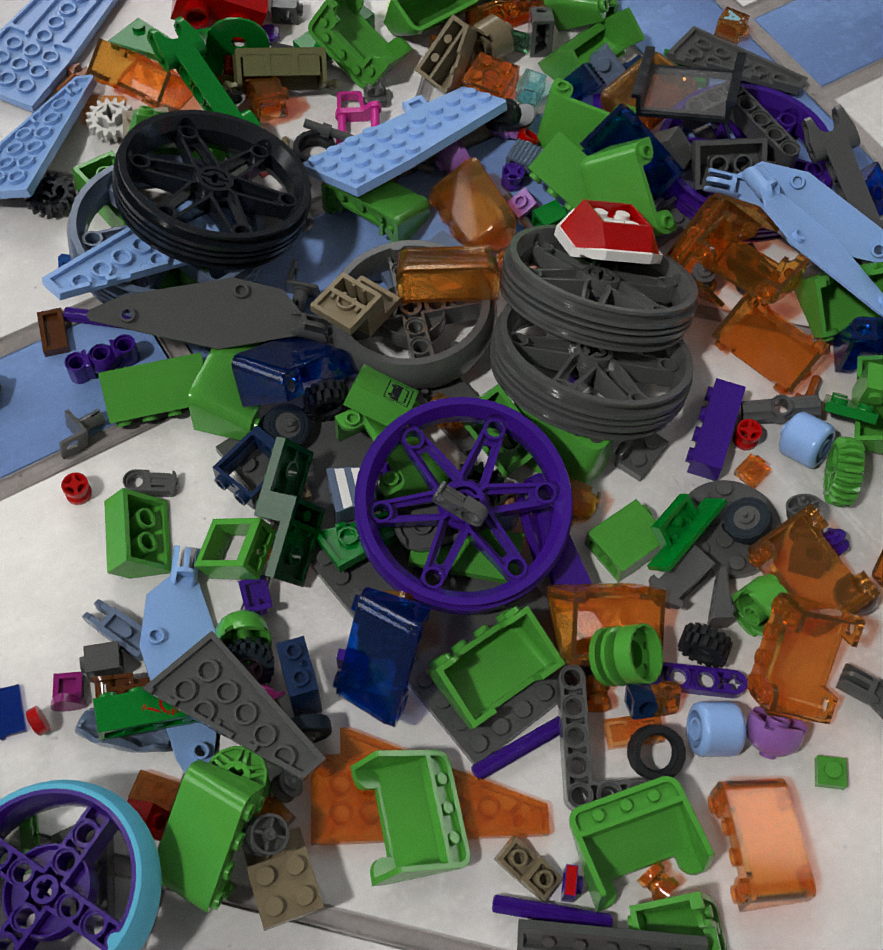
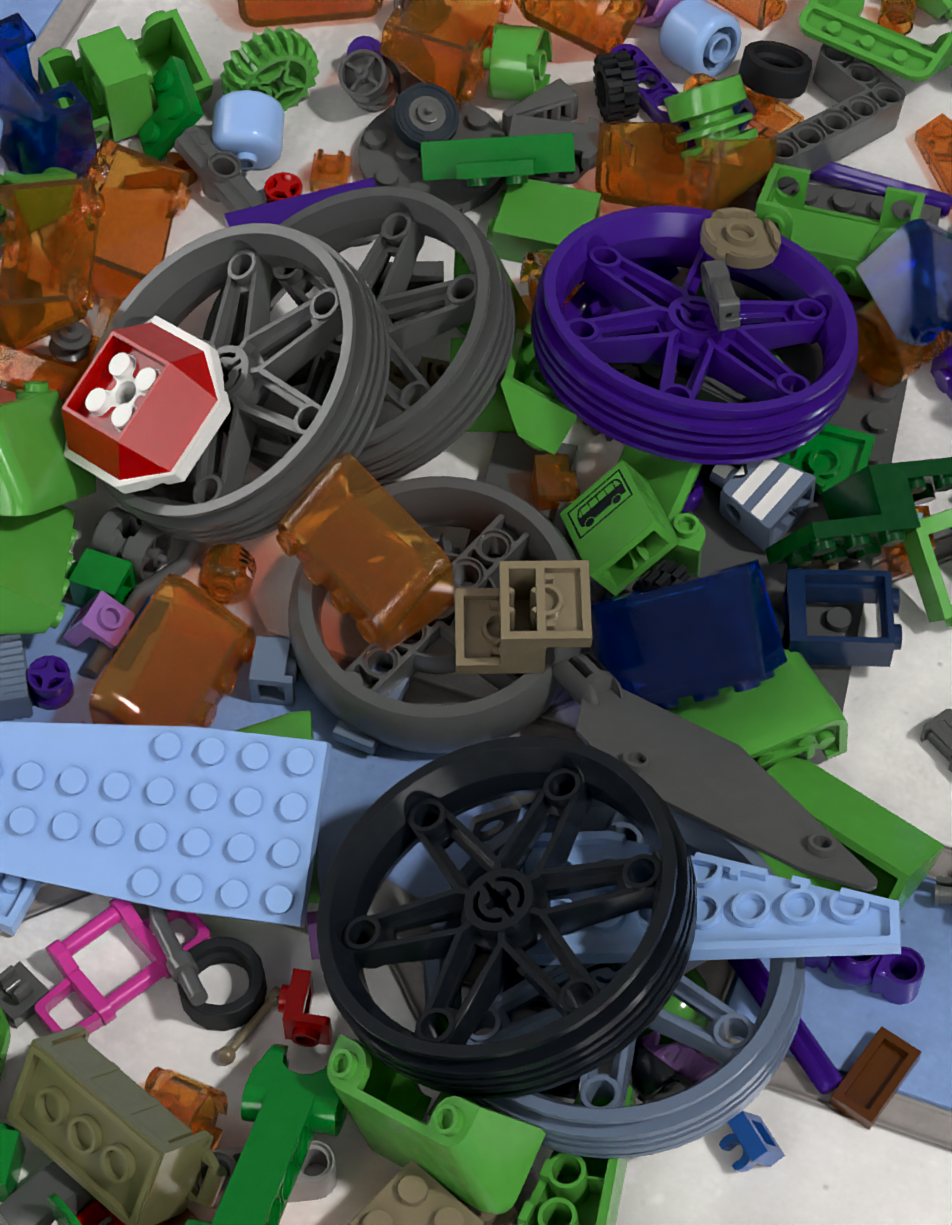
camera: 125 degrees left, 5 degrees down
none -> dark tan tile [700,207,781,270]

